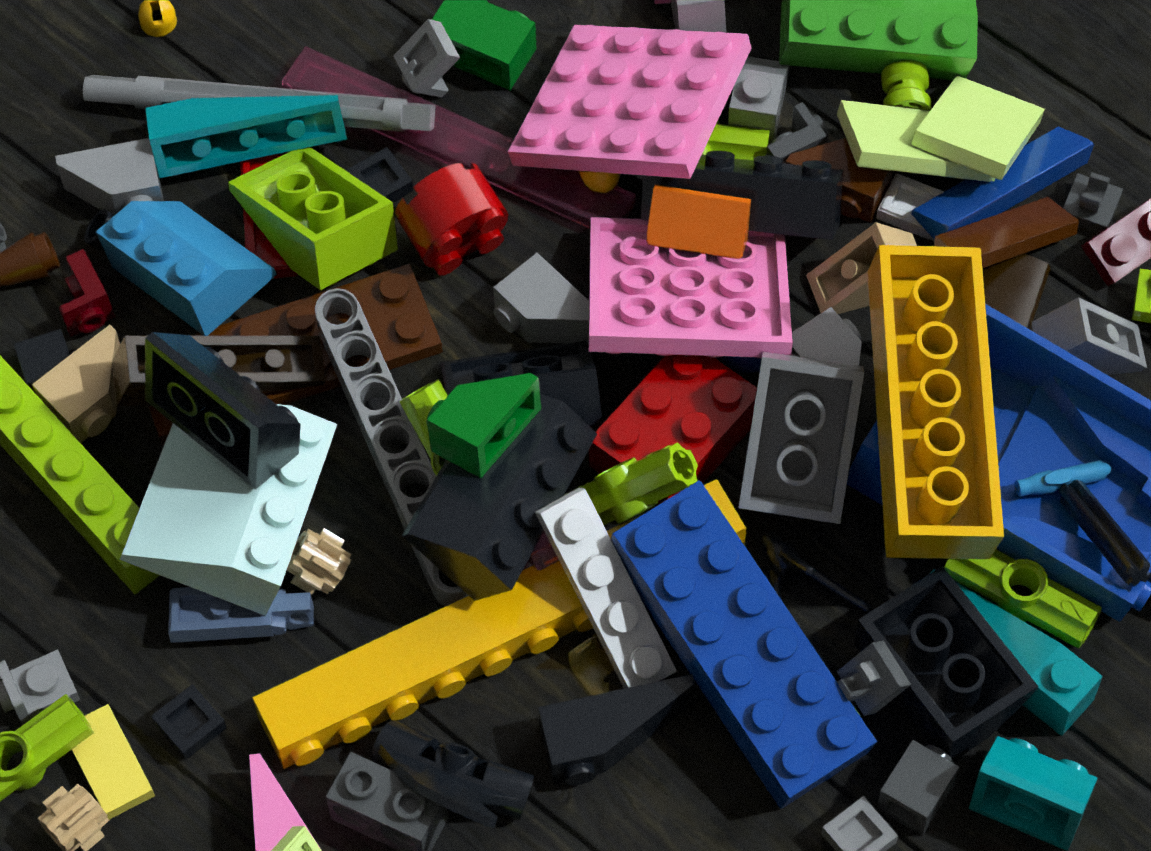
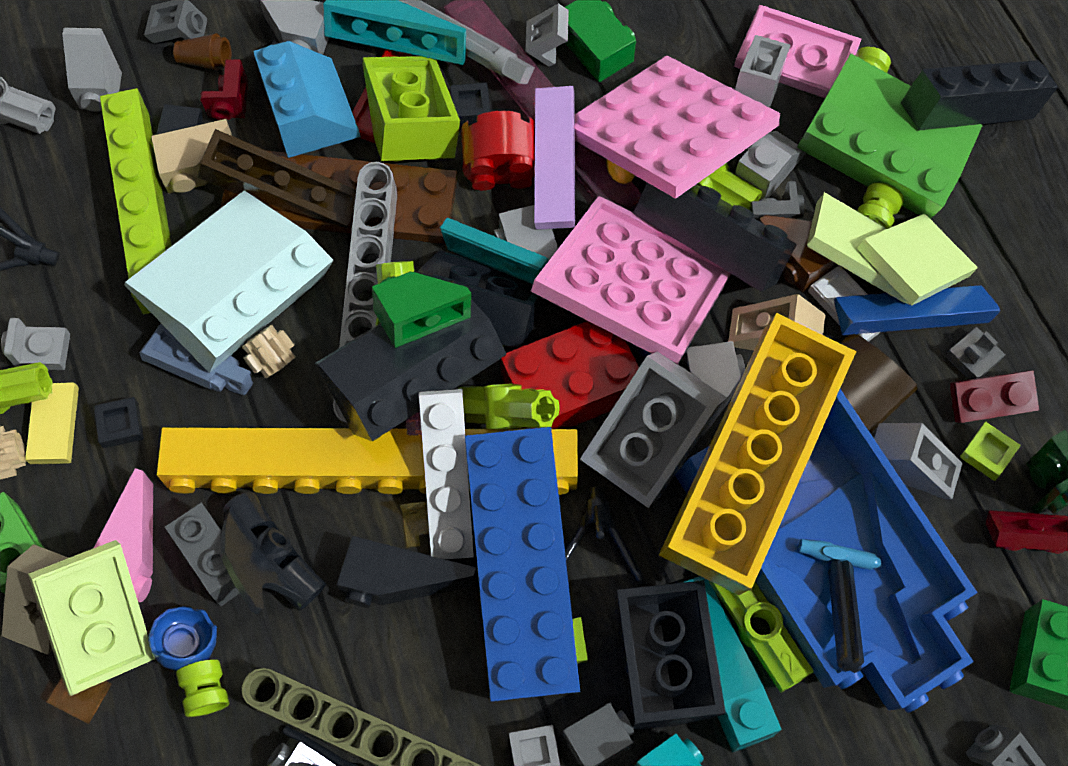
camera: 25 degrees right, 5 degrees up
black slope [145,332,301,490] -> none
orange slope [646,185,751,259] -> none
dark grey tile [837,640,911,716] -> none
reddish brown tile [934,197,1079,268] -> none
none -> teal tile [440,218,549,284]
none -> lavender tile [534,86,575,229]

